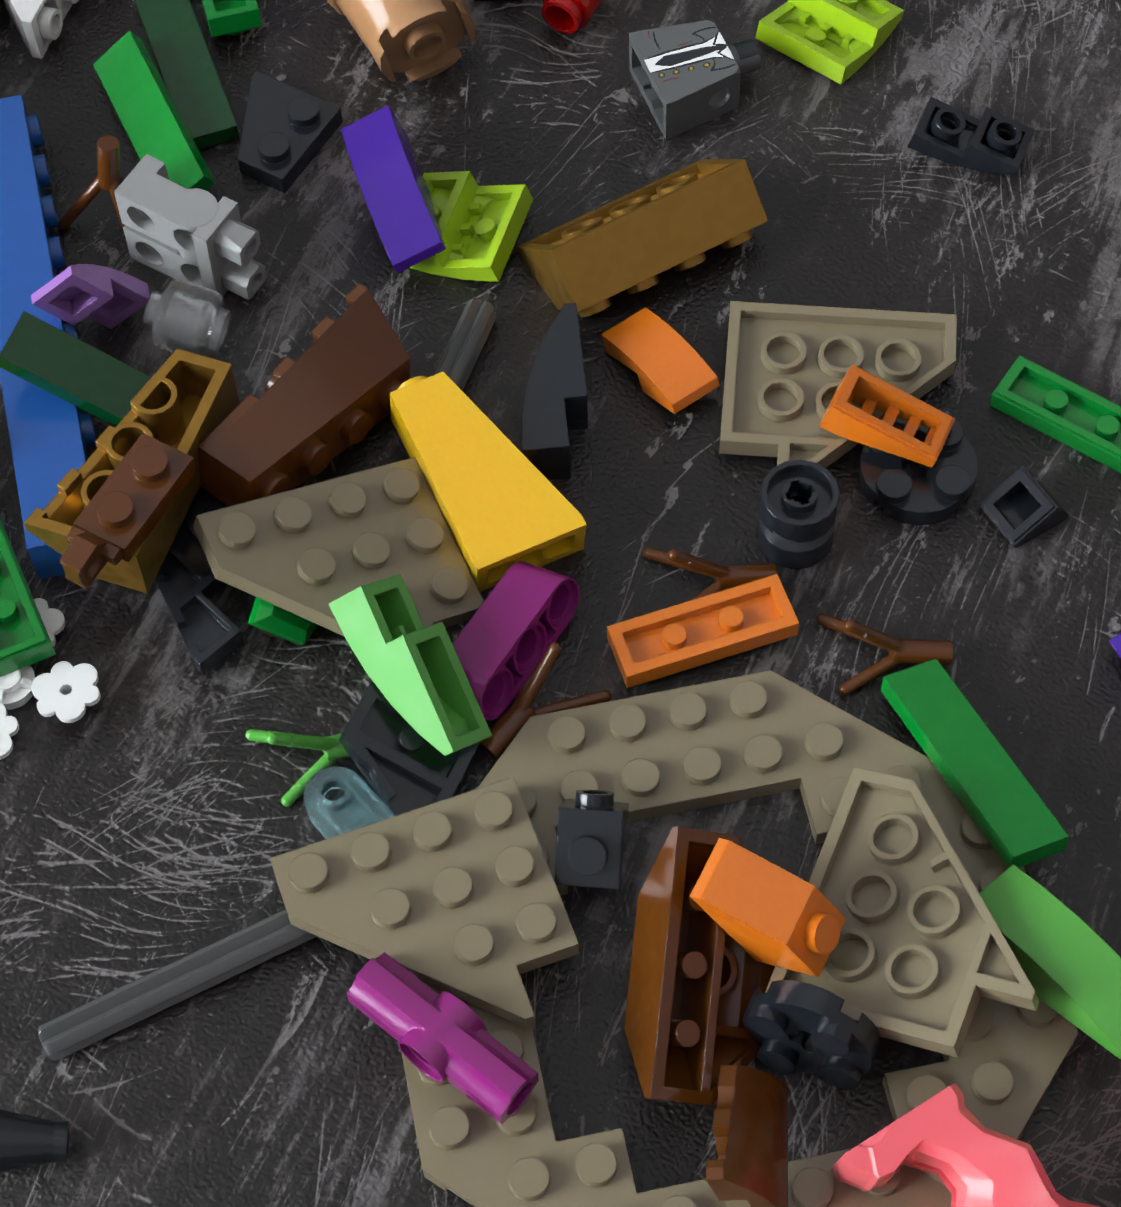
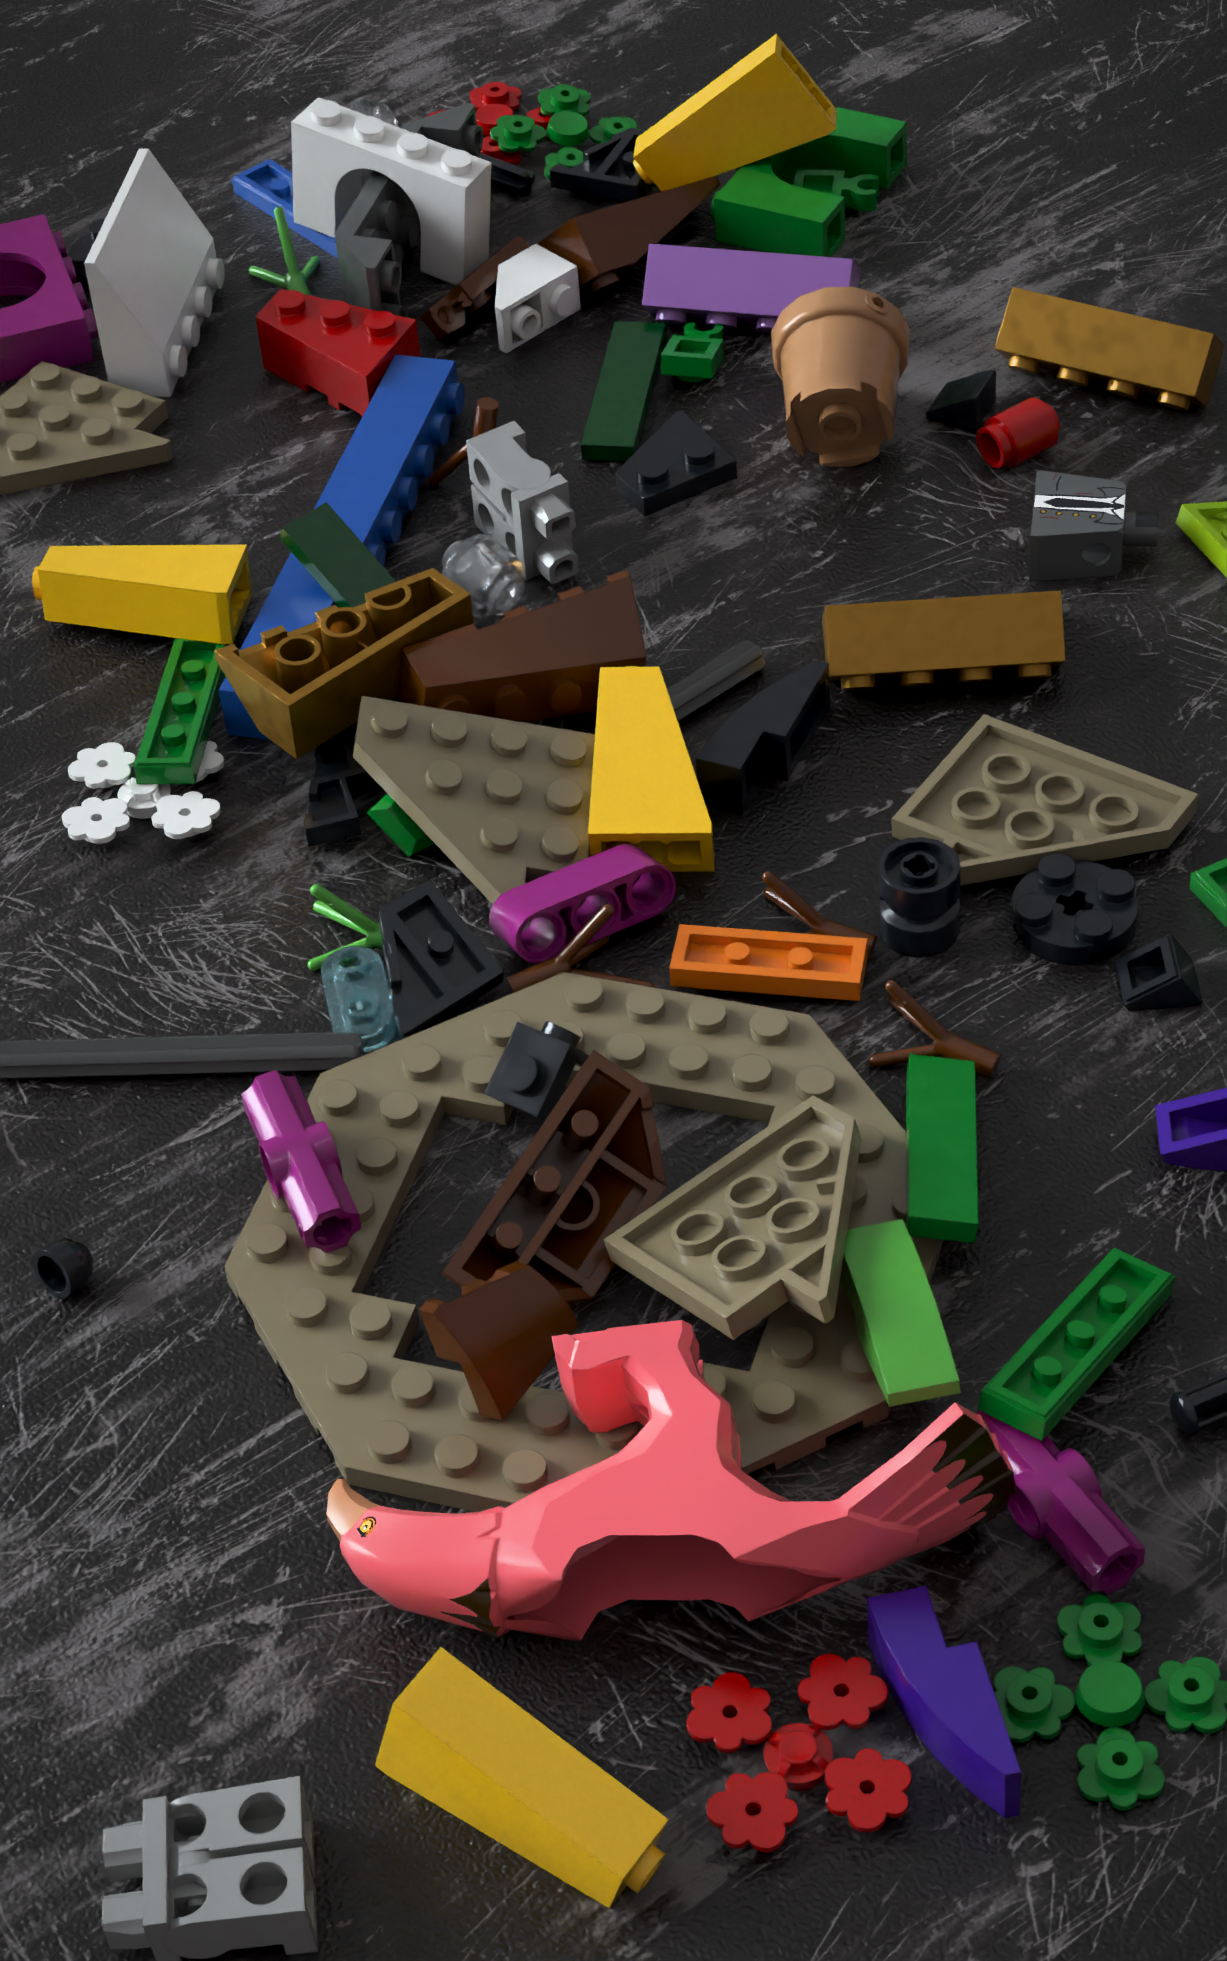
camera: 30 degrees right, 15 degrees down
medium lavender slope [31,264,151,329] -> none
reddish brown hinge [60,433,196,589] -> none
green tile [93,30,215,191] -> none
dark tan wing [269,776,579,1028] -> none
bright green slope [329,574,492,756] -> none
dark purple slope [341,105,446,273] -> none
lime slope [409,171,533,282] -> none
orange slope [601,307,720,414] -> none
orange slope [690,838,847,978] -> none
black plate [743,980,880,1090] -> none
orange slope [819,364,956,468] -> none

